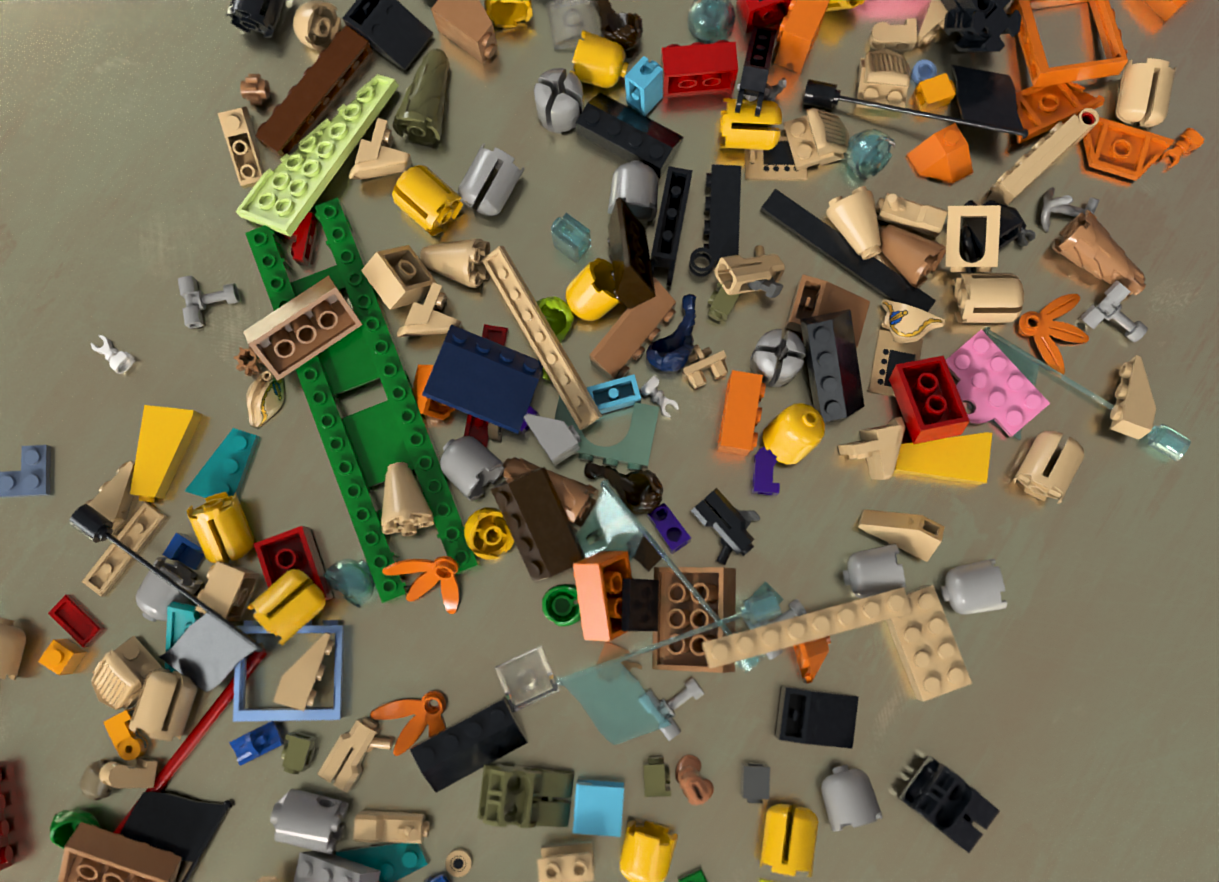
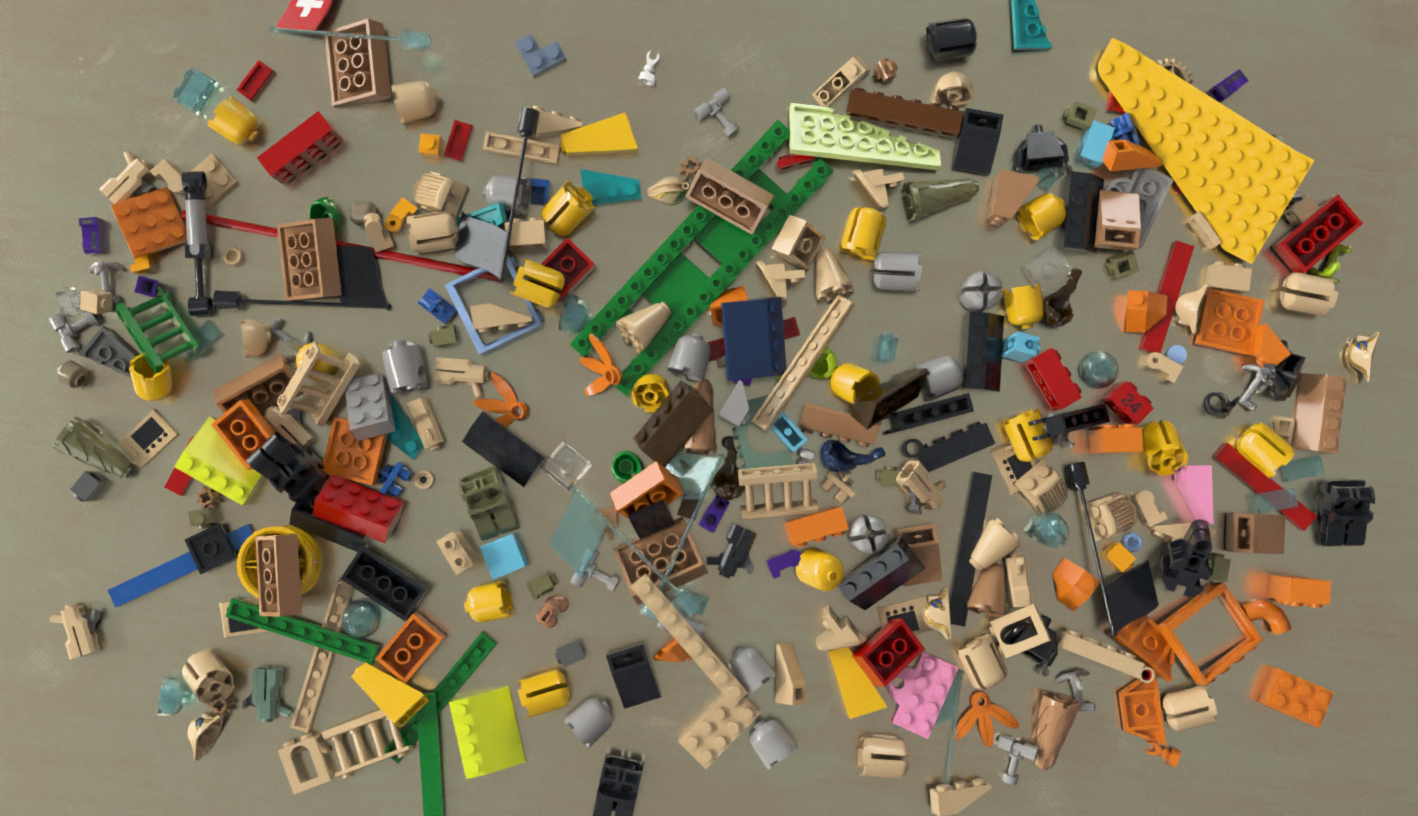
camera: 55 degrees right, 5 degrees up
none -> tan fence [738,463,819,520]

